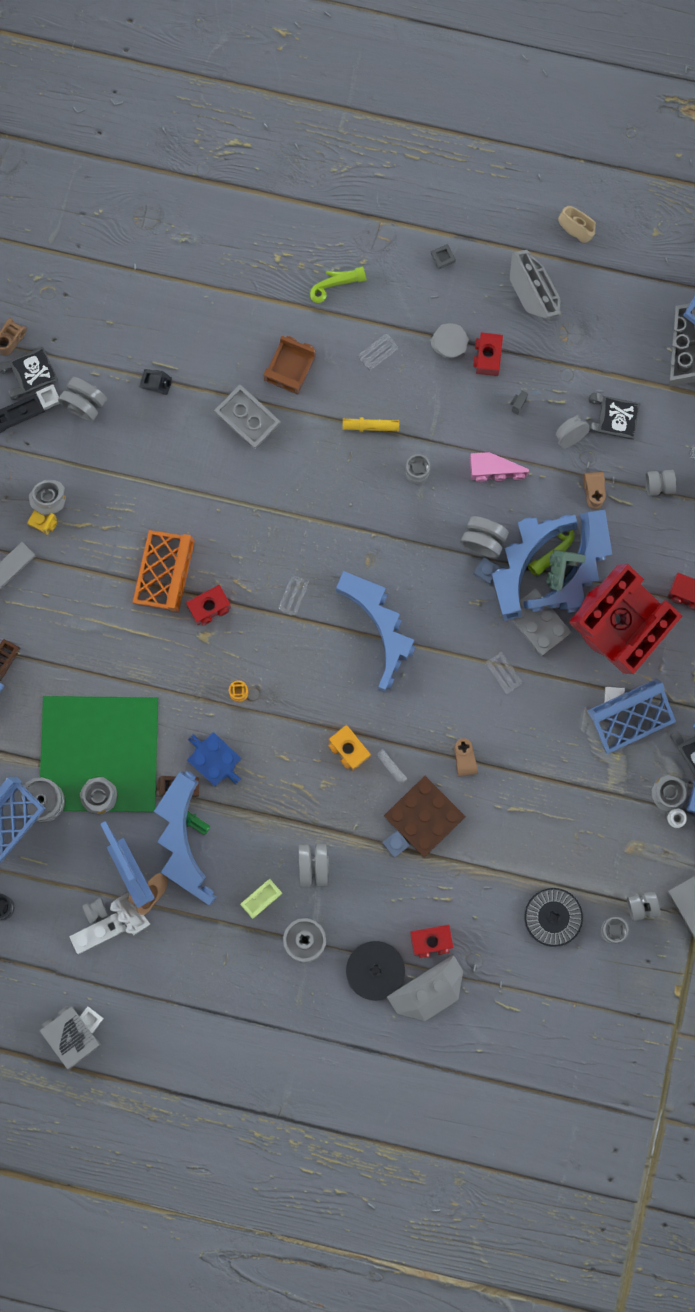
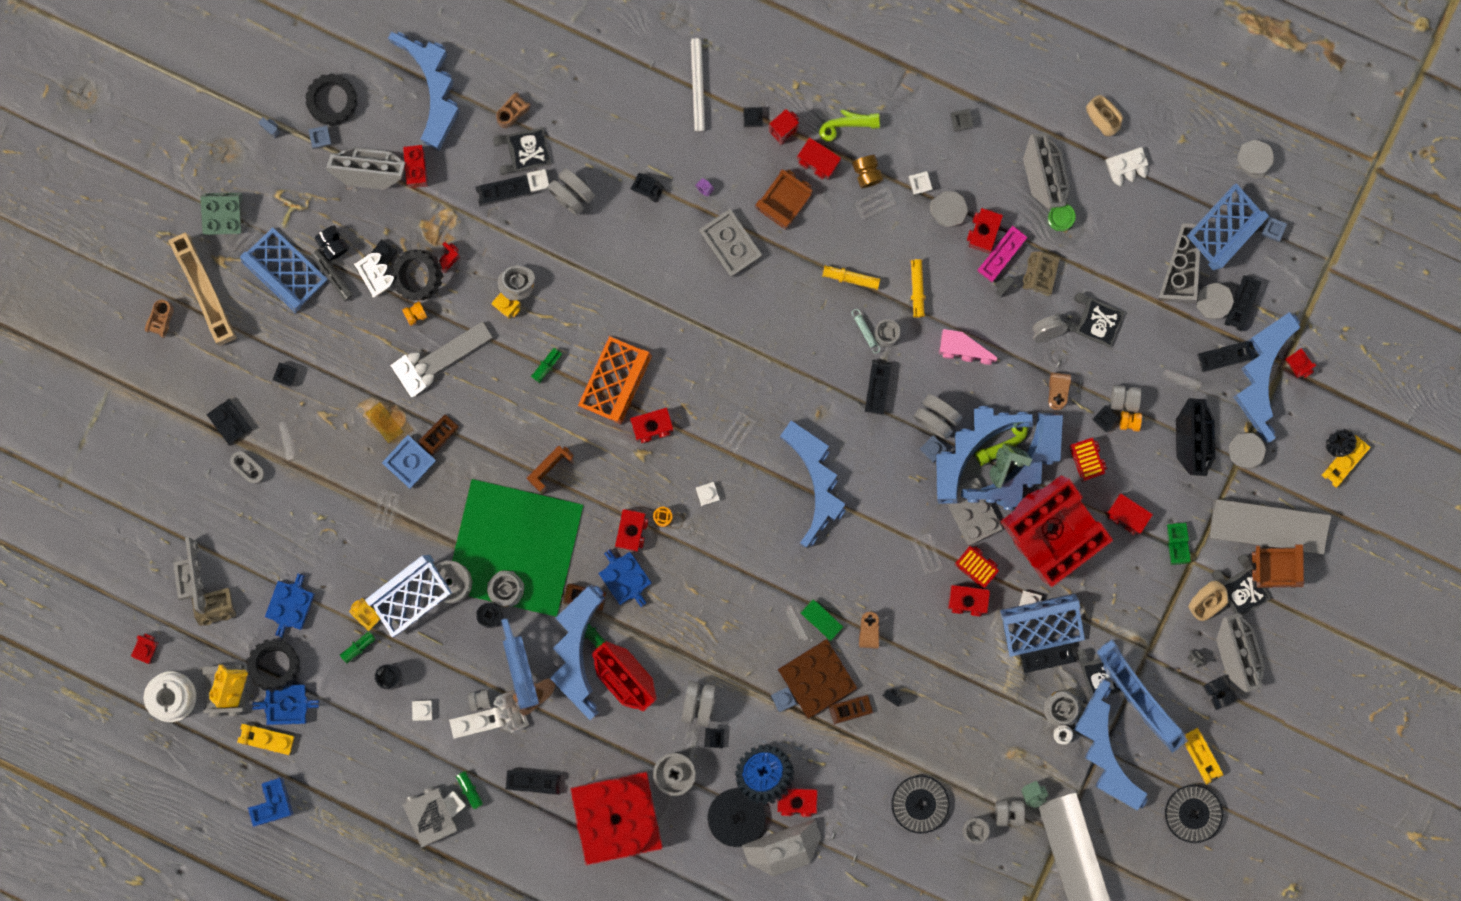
camera: 15 degrees right, 5 degrees up
yellowish green plate [240,879,282,919] -> none
light orange brick [328,725,371,771] -> none
none -> white plate [412,701,433,721]
none -> green axle [455,771,483,809]
none -> black wheel [476,603,503,628]
none -> black plate [505,770,562,795]
none -> dark orange panel [526,445,574,495]
none -> green axle [531,348,562,384]
none -> red piece [570,772,663,865]
none -> red wedge [592,641,657,711]
none -> red brick [615,509,649,552]
none -> white axle [691,38,705,132]
none -> medium lavender axle [695,178,714,197]
none -> white plate [696,482,720,506]
none -> black plate [704,728,725,748]
none -> wheel [735,745,795,805]
none -> black plate [744,107,763,128]
none -> red brick [769,109,799,145]
none -> red brick [797,137,841,180]
none -> green slope [800,599,843,641]
none -> reddish brown slope [829,695,873,725]
none -> pearl gold wheel [852,155,884,188]
none -> light aqua piece [852,309,880,353]
none -> black plate [864,360,891,415]
none -> black plate [882,689,903,707]
none -> white plate [908,171,932,196]
none -> yellow pin [910,259,926,318]
none -> red brick [947,585,990,617]
none -> red brick [954,546,1000,589]
none -> dark pink plate [977,226,1027,283]
none -> black plate [1020,643,1077,674]
none -> sand green plate [1021,781,1049,808]
none -> dark tan bracket [1023,251,1060,295]
none -> bright green wheel [1048,204,1076,232]
none -> red brick [1069,437,1107,482]
none -> black plate [1092,405,1119,433]
none -> white plate [1105,147,1148,186]
none -> light orange wheel [1120,411,1142,432]

